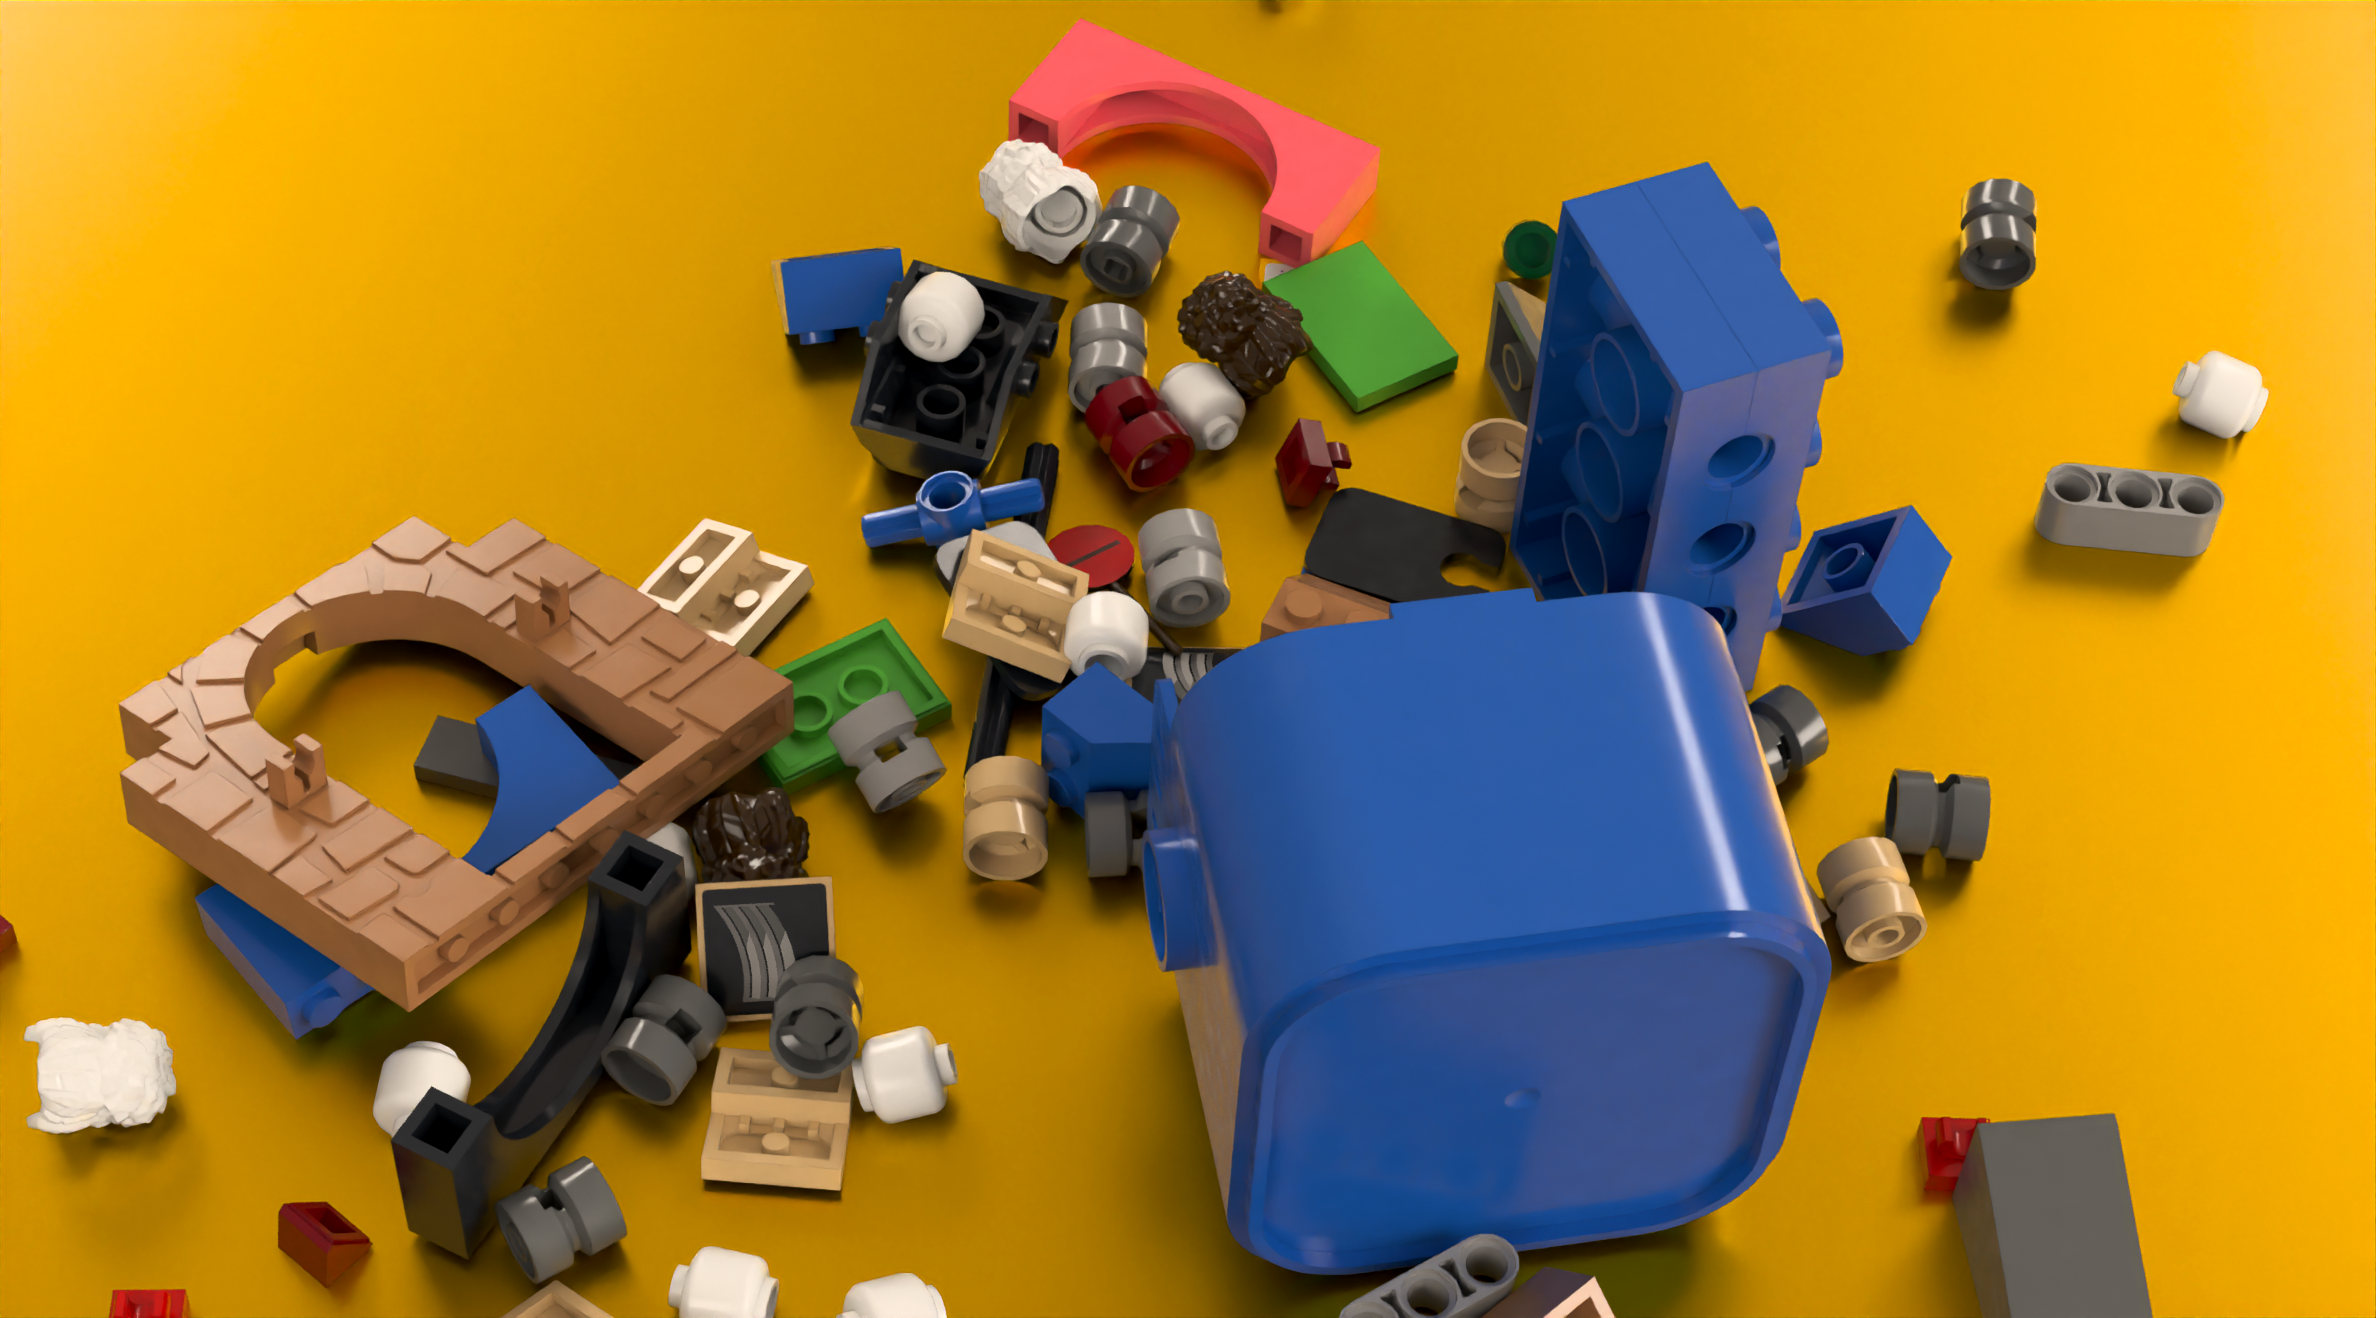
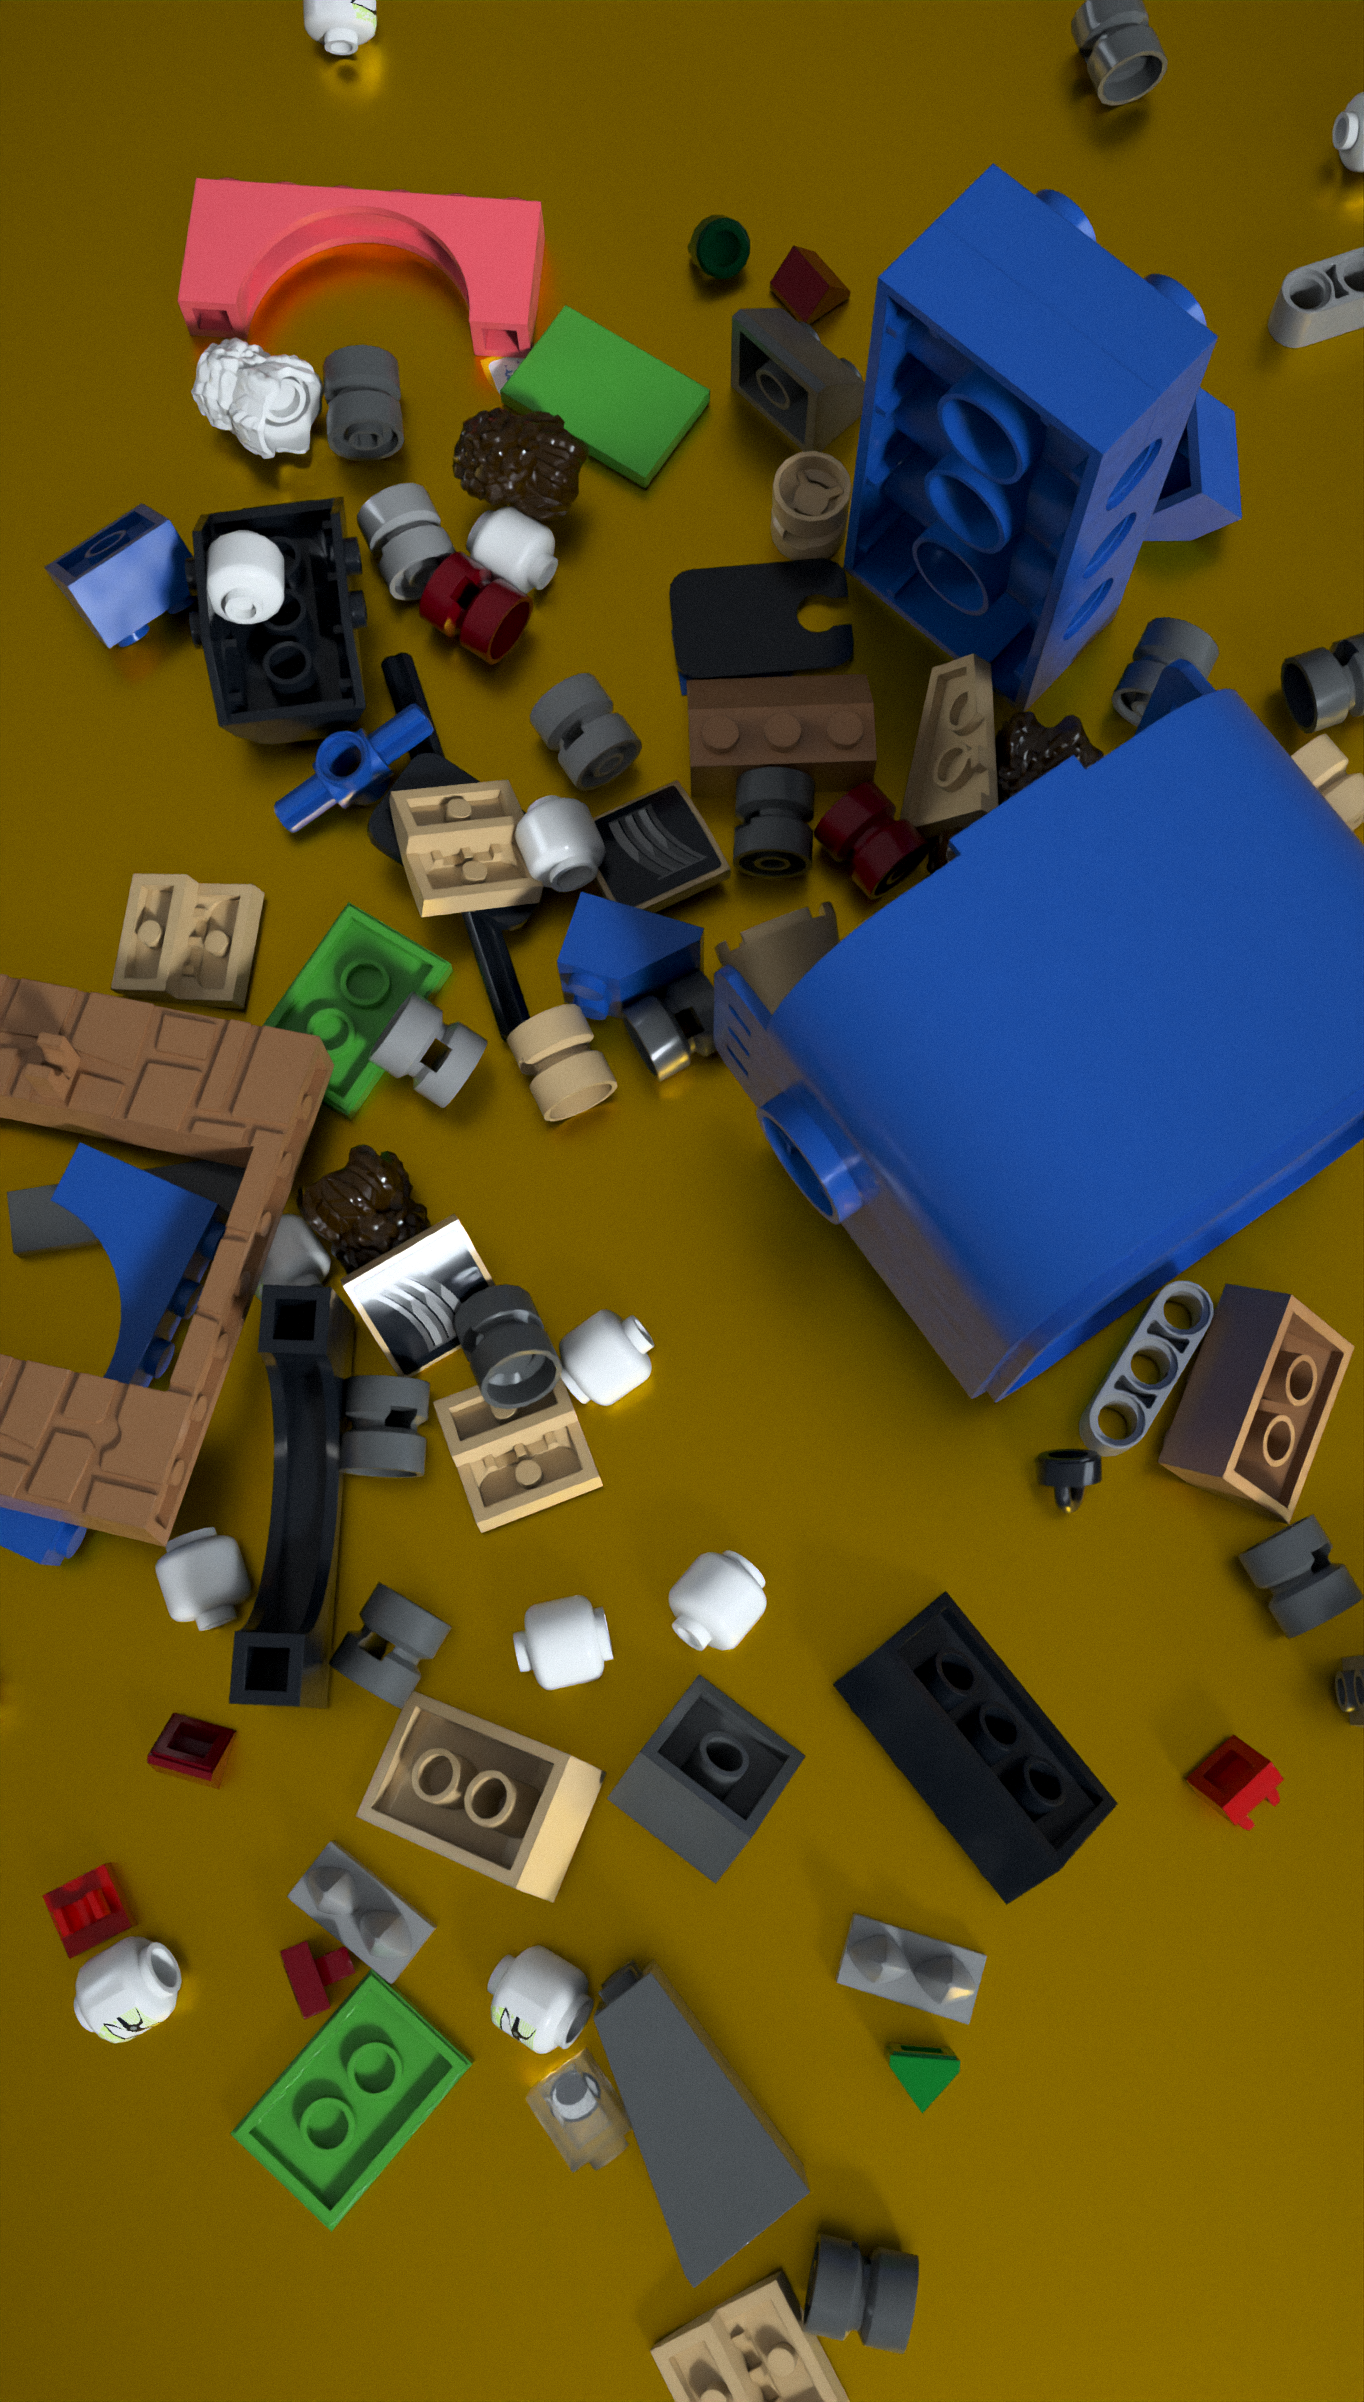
camera: 20 degrees left, 25 degrees up
red piece [1047,525,1183,656] -> none
dark red tile [1275,418,1352,507] -> none

